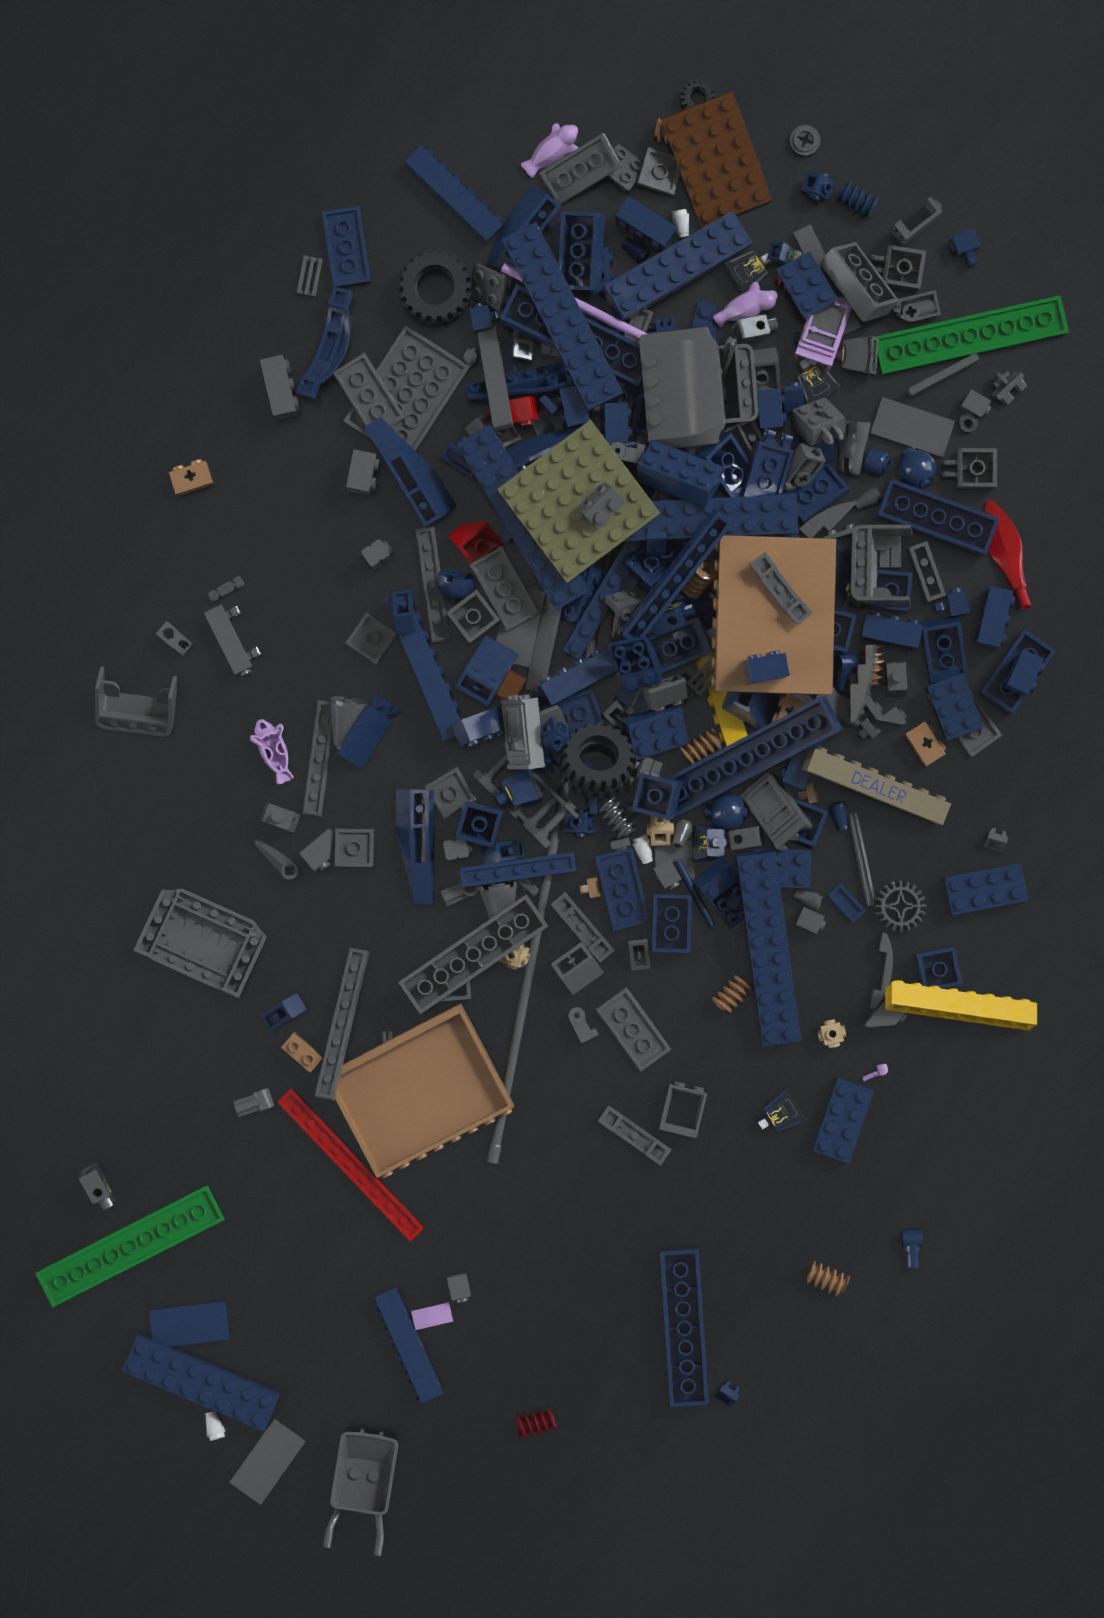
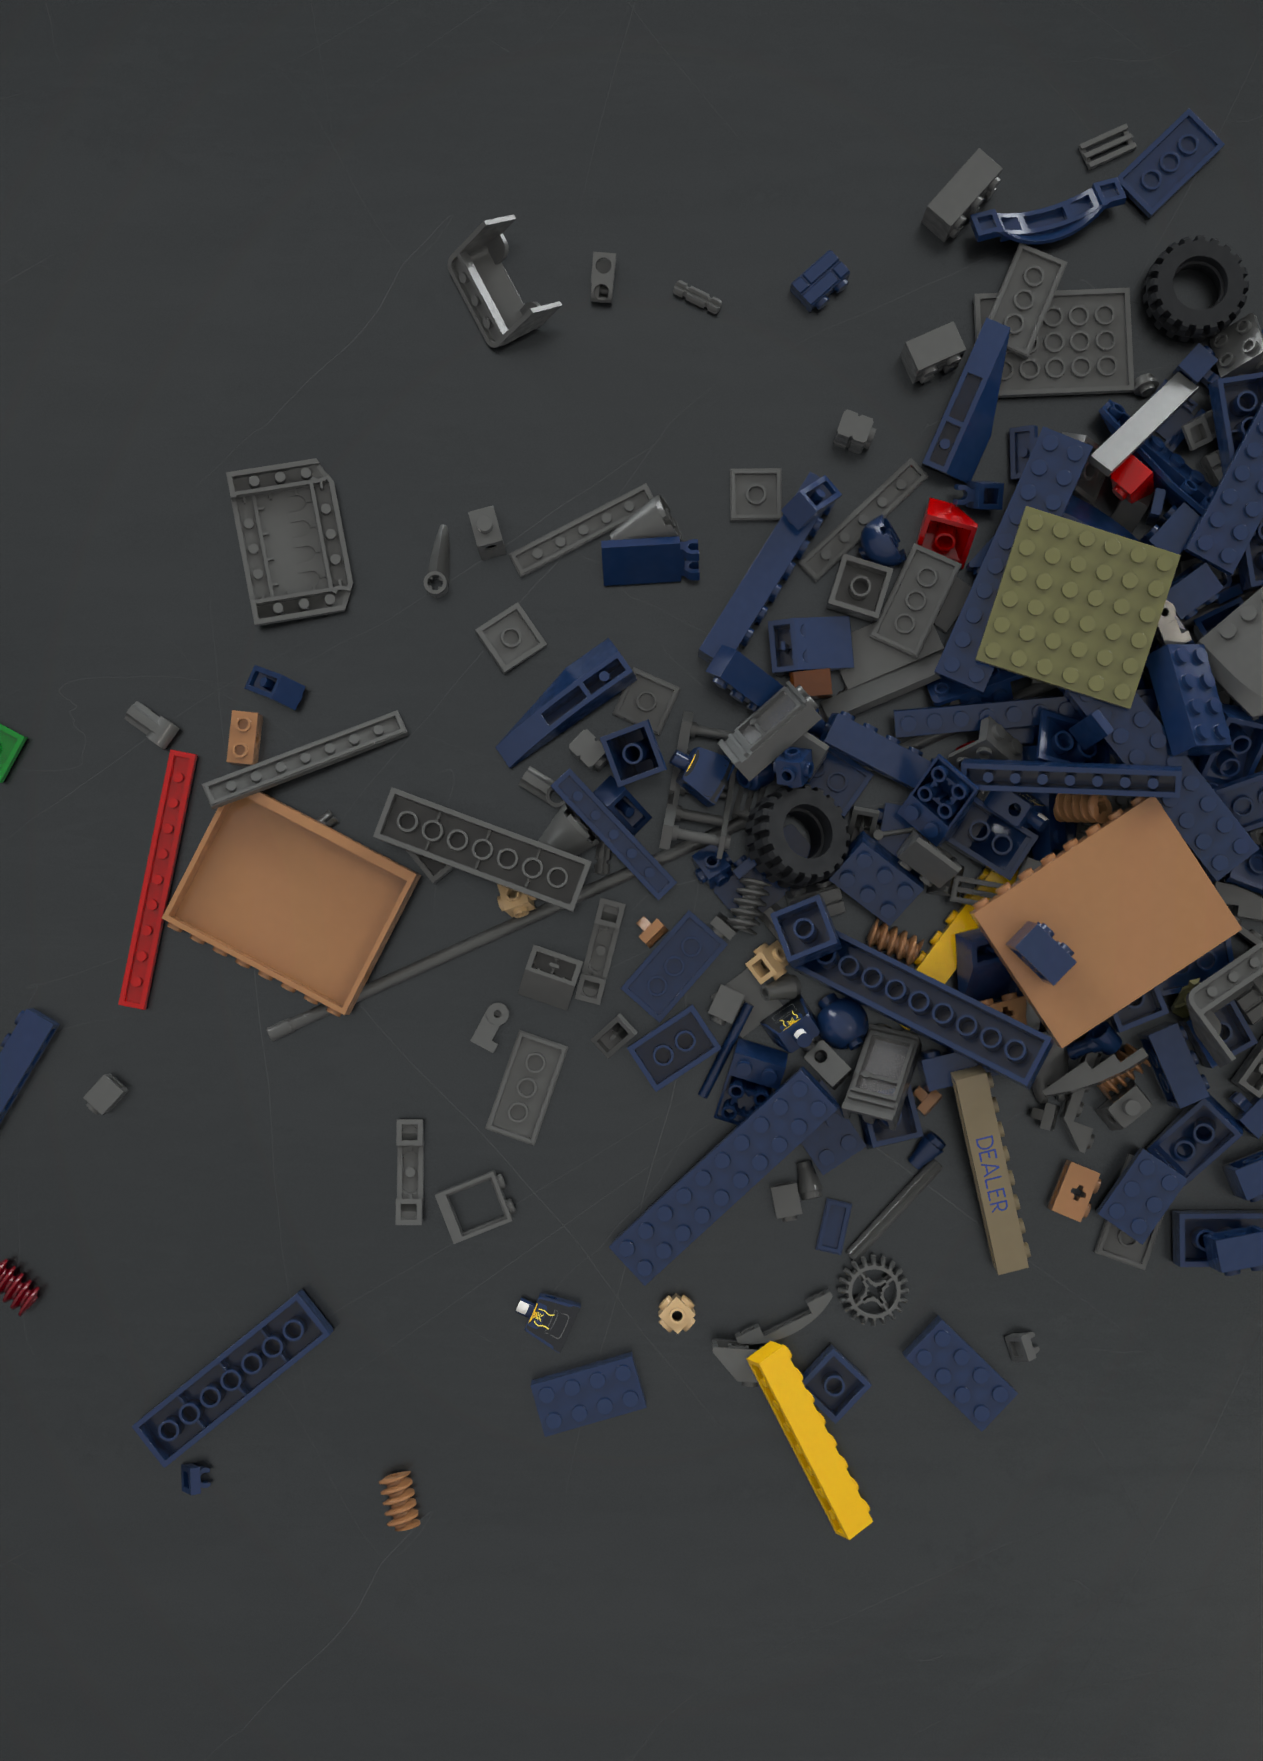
camera: 60 degrees right, 0 degrees up
medium nougat brick [169,459,214,496] -> none
dark grey brick [204,605,262,677] -> none
lavender animal [250,719,294,785] -> none
dark grey slope [299,829,333,872] -> none
lavender tile [411,1302,453,1330] -> none
dark grey bracket [577,482,626,530] -> none
white cone [632,834,653,864] -> none
medium nougat piece [712,974,755,1014] -> none
dark grey slope [750,552,813,625] -> none
lavender hand [862,1064,888,1081] -> none
dark blue pin [902,1230,923,1268] -> none
none -> dark blue brick [790,249,850,312]
none -> dark blue brick [953,481,1004,510]

